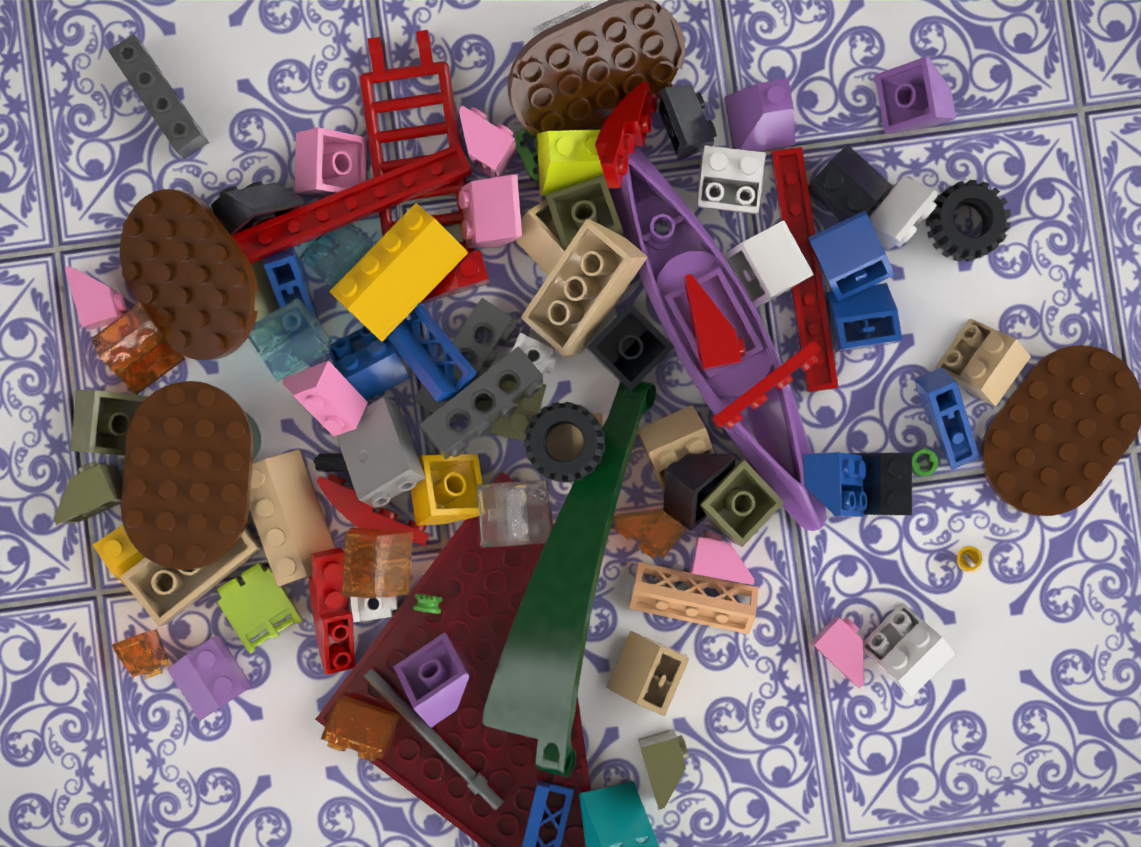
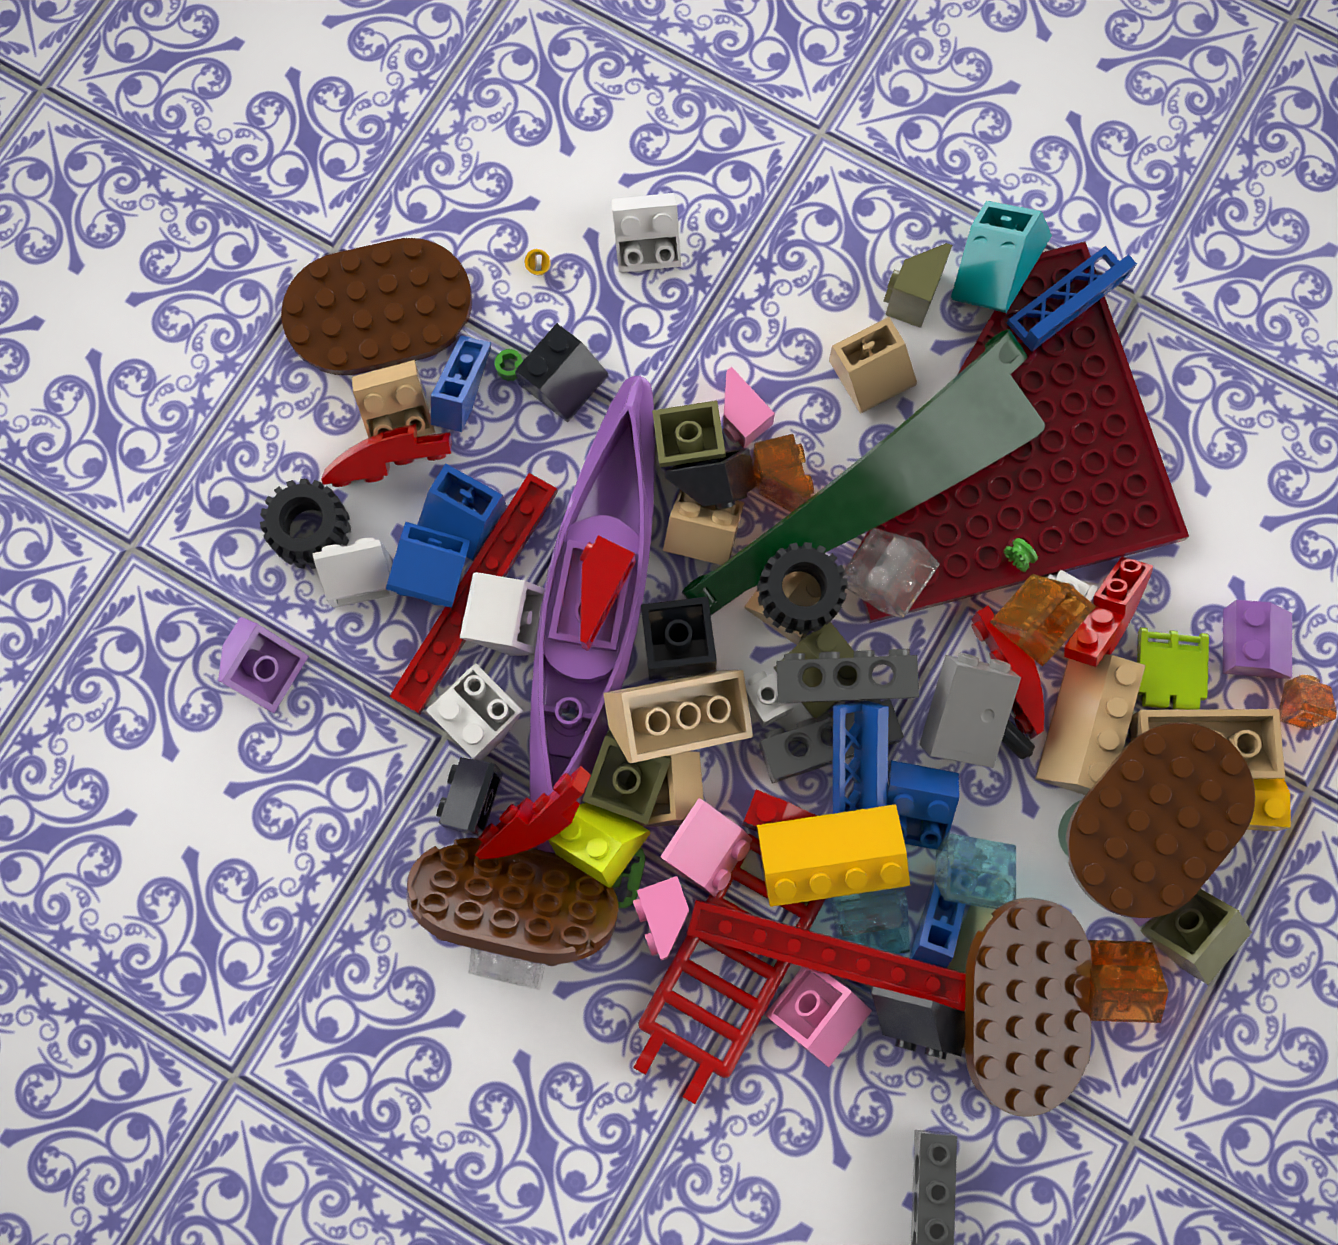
camera: 140 degrees left, 10 degrees down
olive slope [54,462,123,525] -> none
bright pink slope [65,266,126,330] -> none
bright pink slope [282,361,368,437] -> none
clear orange slope [321,695,401,762] -> none
dark grey bar [363,668,504,810] -> none
medium lavender slope [393,632,469,728] -> none
yellow slope [411,454,487,526] -> none
light nougat fence [629,562,759,634] -> none
red plate [711,340,822,429] -> none
medium lavender slope [724,78,795,152] -> none
blue slope [804,452,867,517] -> none
black slope [808,144,892,222] -> none
bright pink slope [810,616,864,688] -> none
none -> red slope [321,424,452,487]

